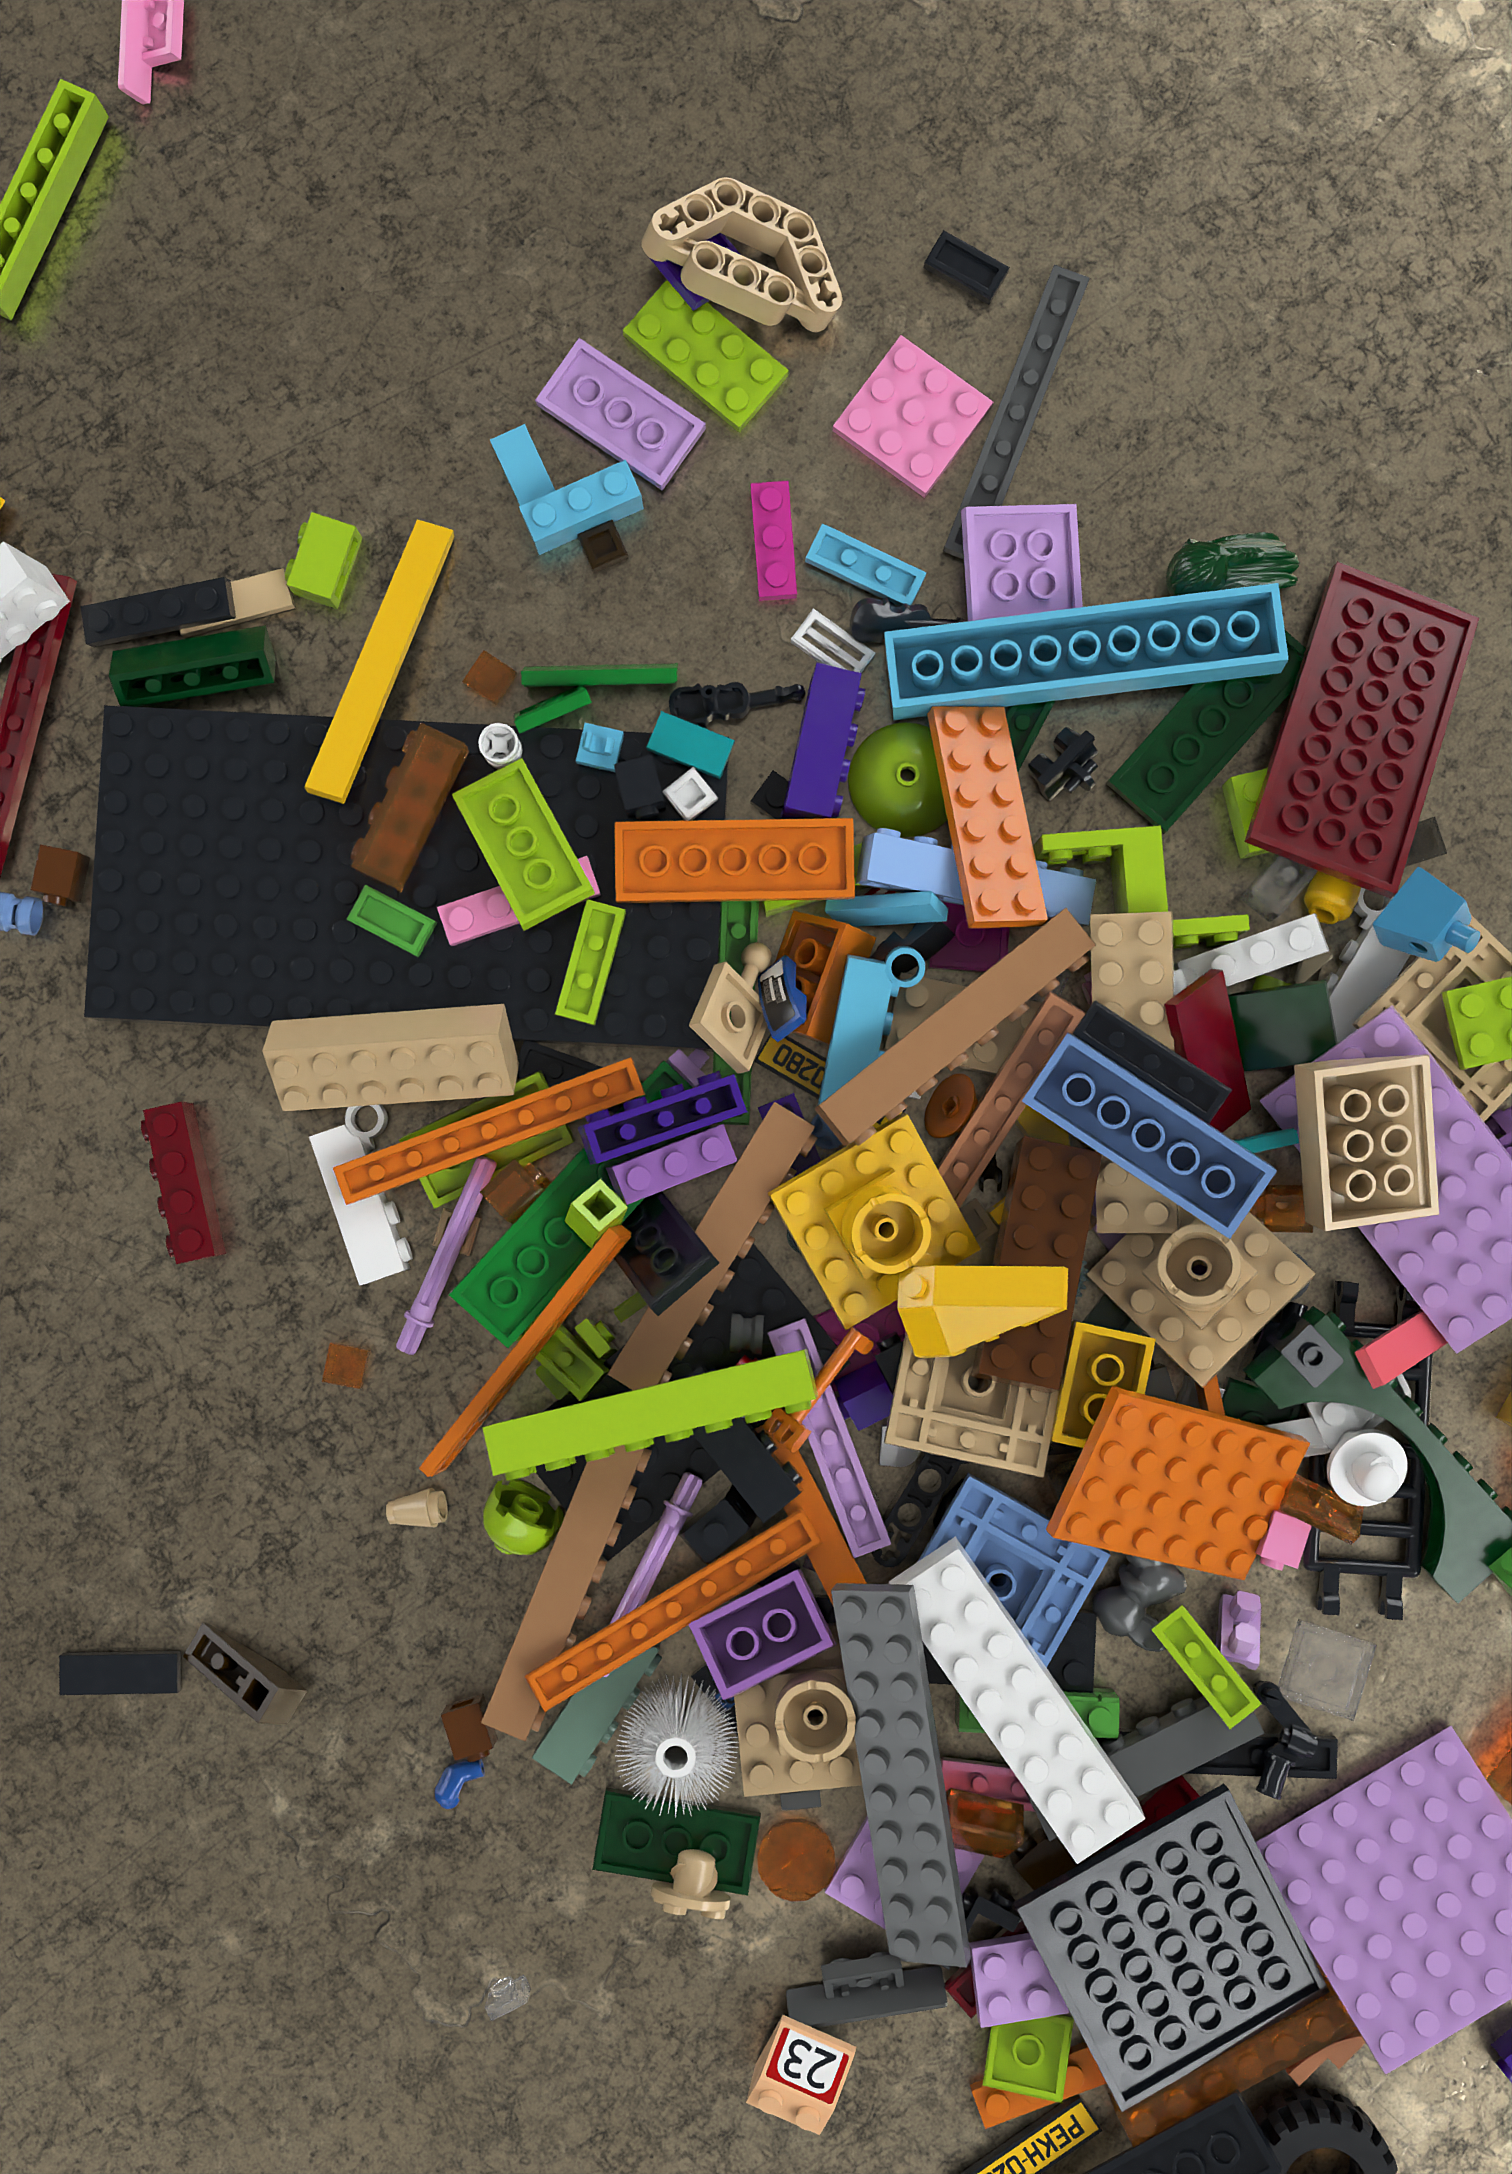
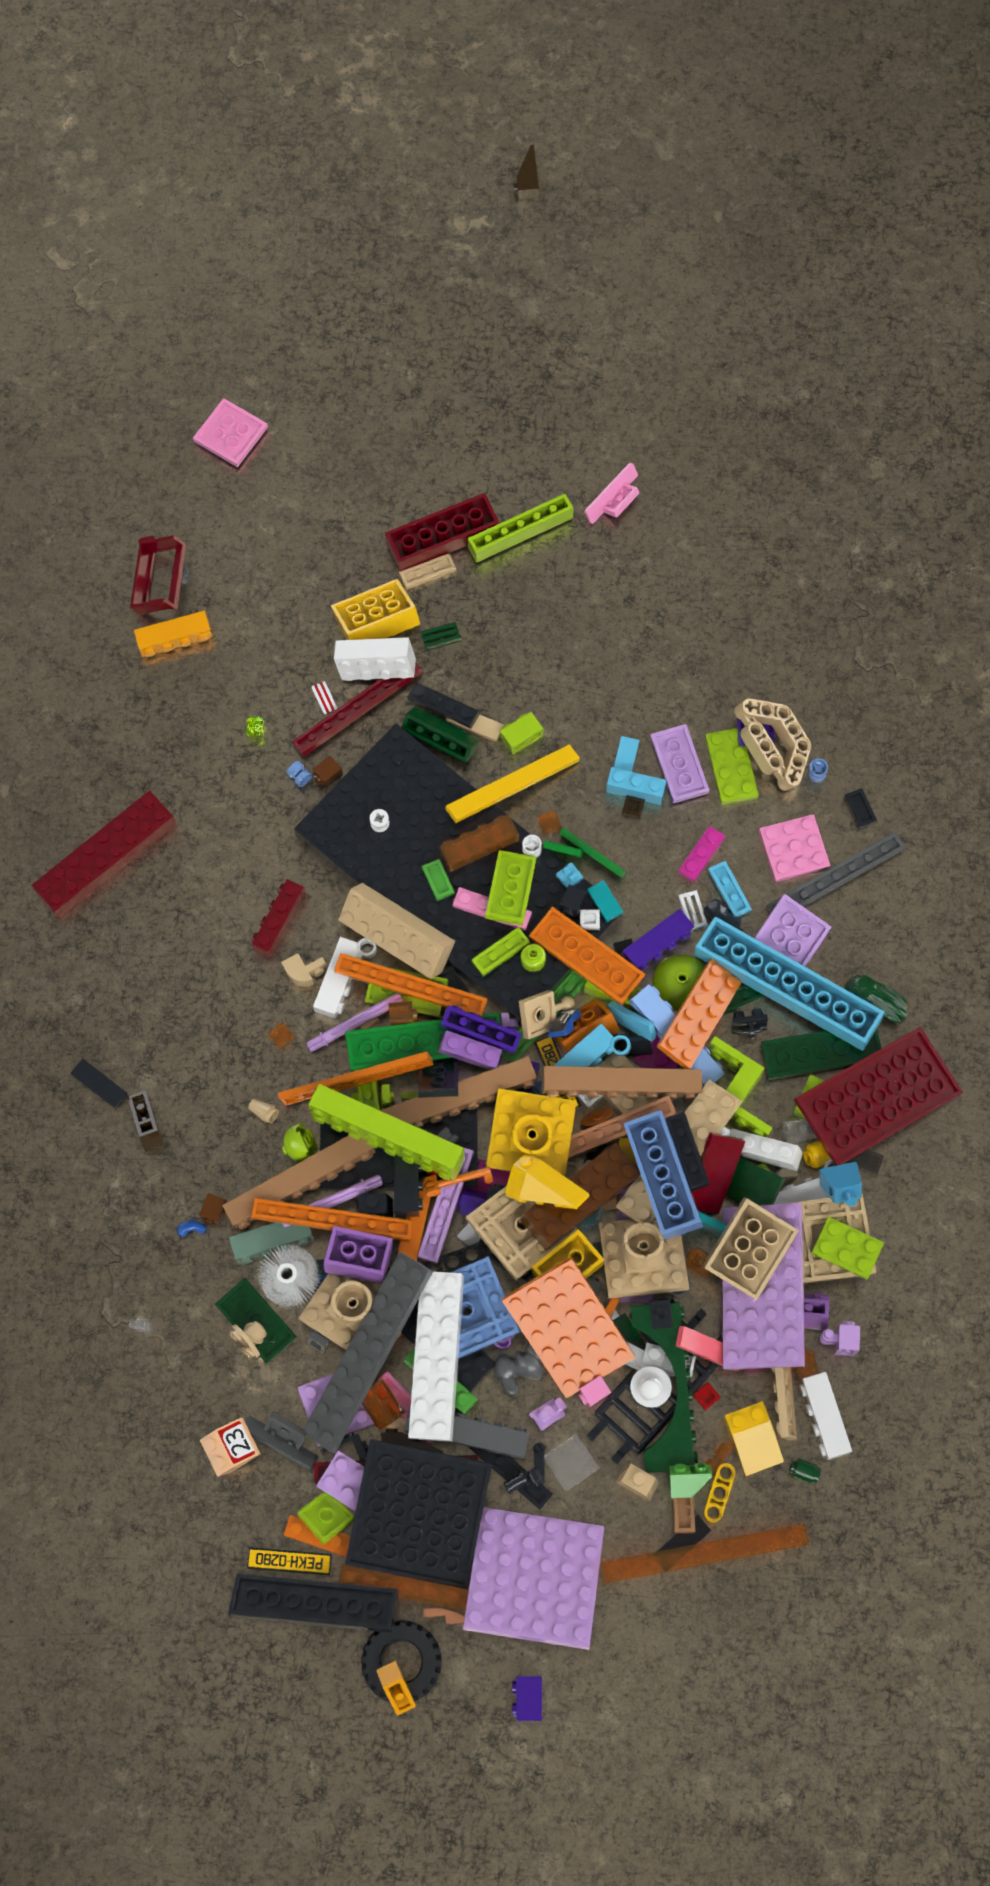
camera: 40 degrees right, 15 degrees down
lime brick [565,1179,628,1249] -> none
black piece [669,682,806,728] -> none
clear orange tile [757,1818,835,1902] -> none
lime plate [1151,1605,1262,1729] -> none
clear orange plate [1280,1474,1364,1545] -> none
none -> tan brick [281,953,327,987]
none -> white wheel [370,809,389,832]
none -> dark green tile [421,622,461,650]
none -> lime head [521,944,546,972]
none -> tan torso [615,1463,659,1502]
none -> red tile [692,1382,721,1411]
none -> medium blue wheel [807,758,828,783]

